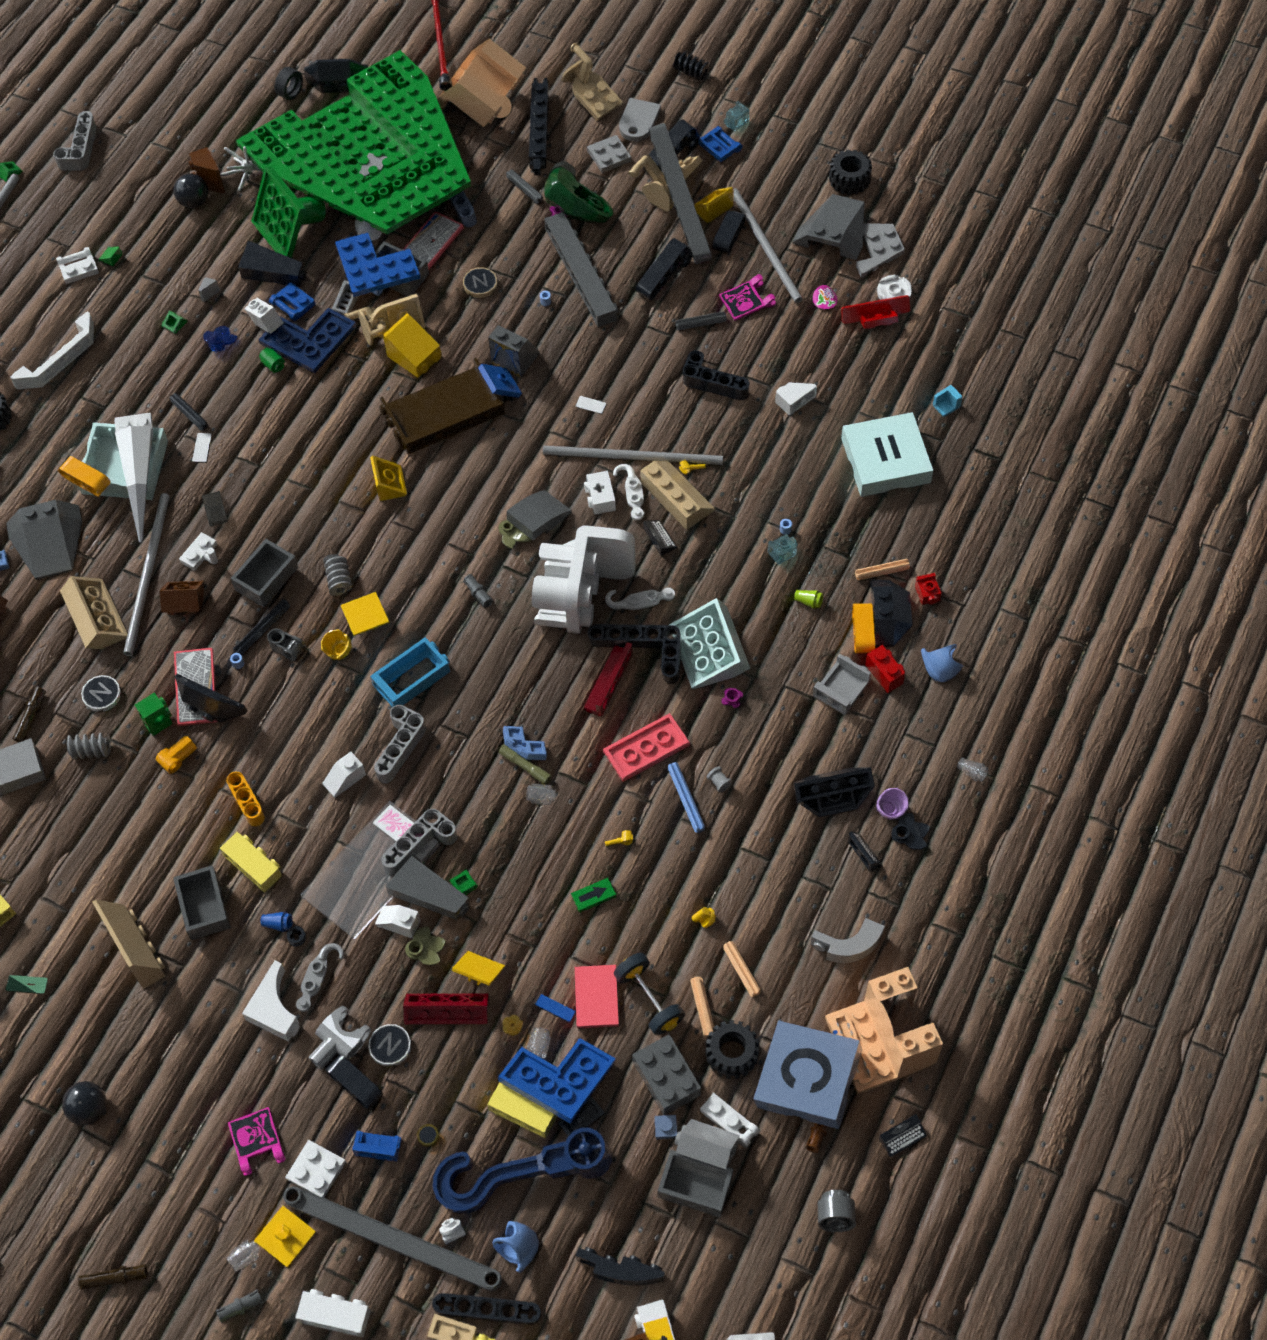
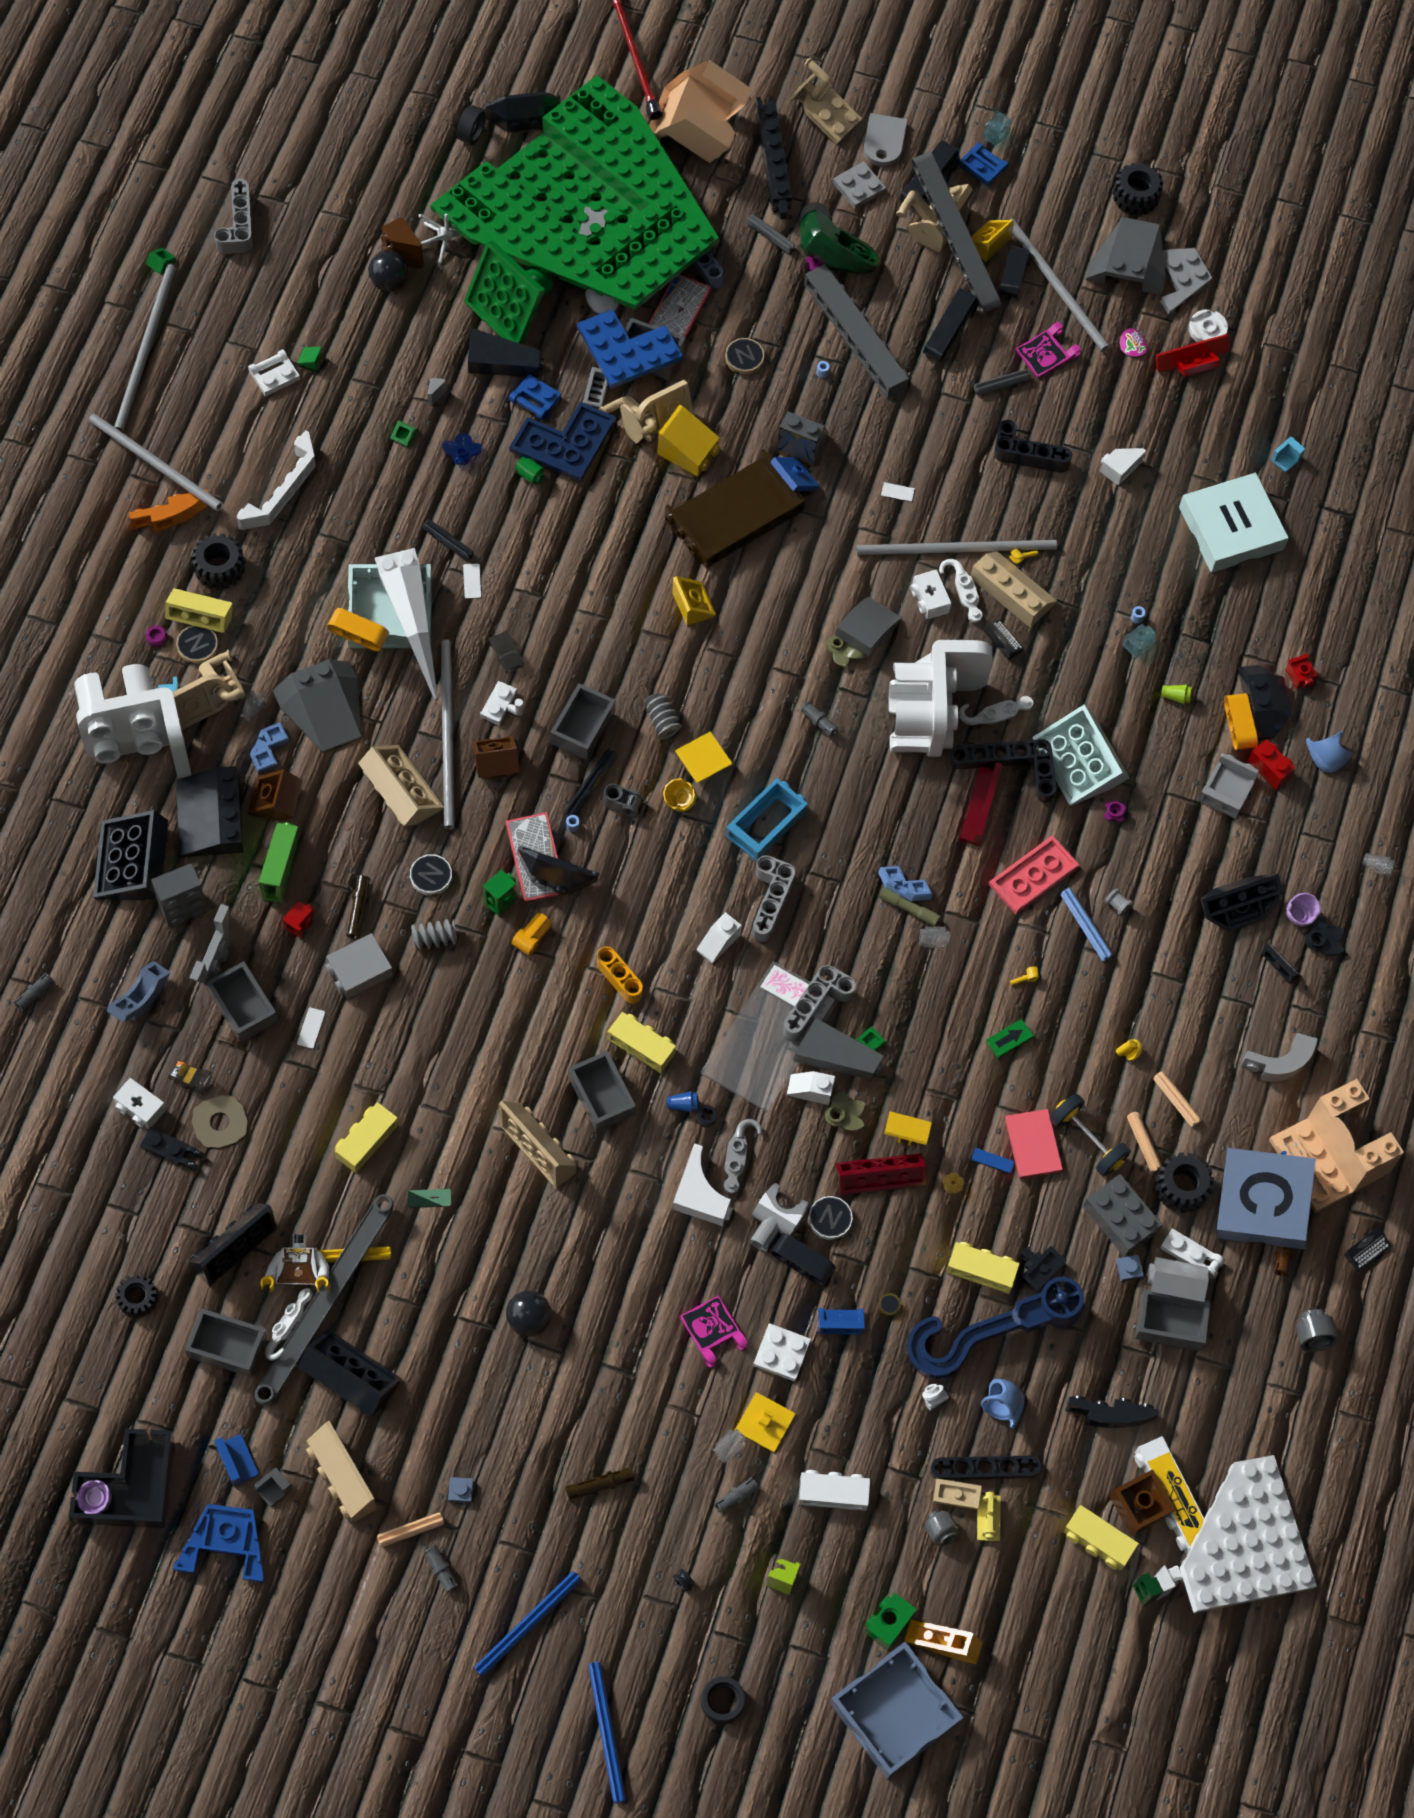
camera: 15 degrees left, 5 degrees up
white brick [244,298,283,334] -> none
dark grey piece [283,1186,502,1291] -> none
blue plate [498,1038,616,1123] -> none
clear brick [527,1027,551,1058] -> none
black piece [673,51,710,80] -> none
light nougat axle [855,559,910,580] -> none

